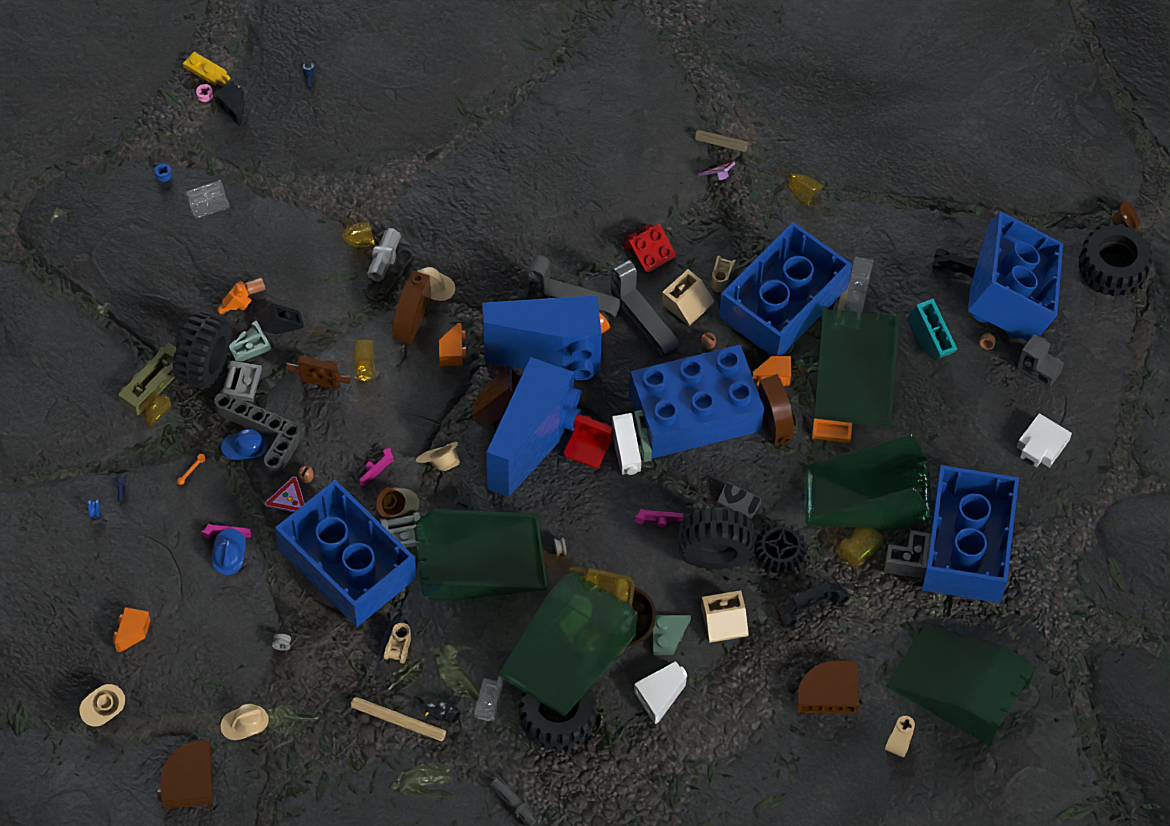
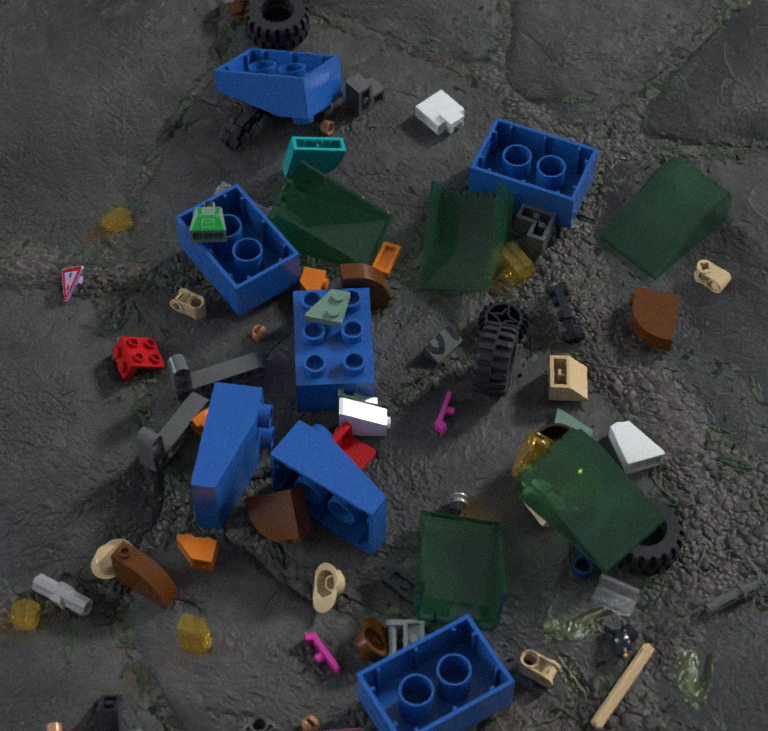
camera: 75 degrees left, 5 degrees down
reddish brown plate [286,355,351,389] -> none
tan slope [662,269,715,326] -> none
dark tan axle [695,130,748,152] -> none
none -> sand green torso [190,201,227,243]
none -> sand green wing [305,289,350,327]

